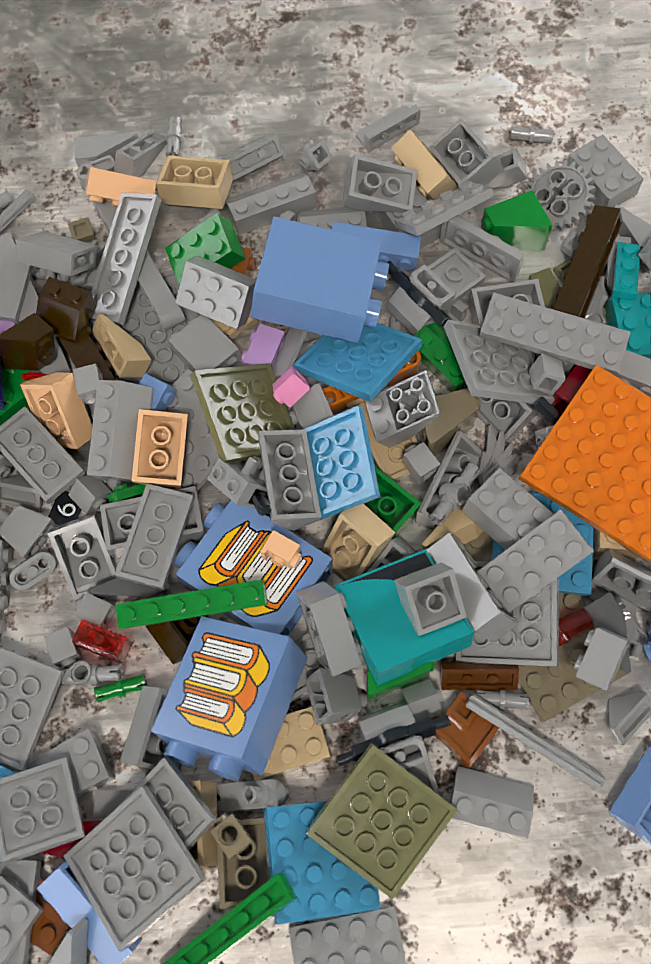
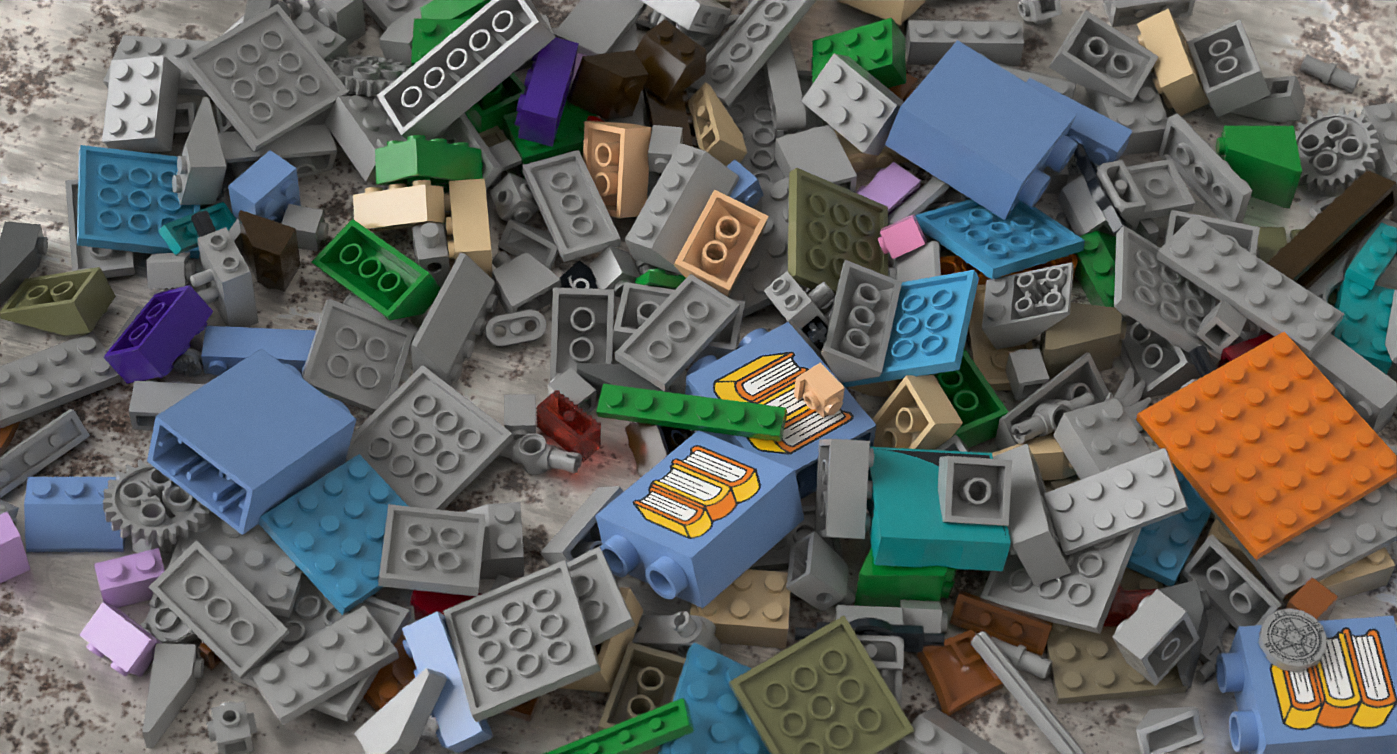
camera: 15 degrees right, 15 degrees down
green pin [94,673,148,703] -> none
dark tan brick [210,813,254,859] -> none
light grey plate [395,181,494,236] -> none

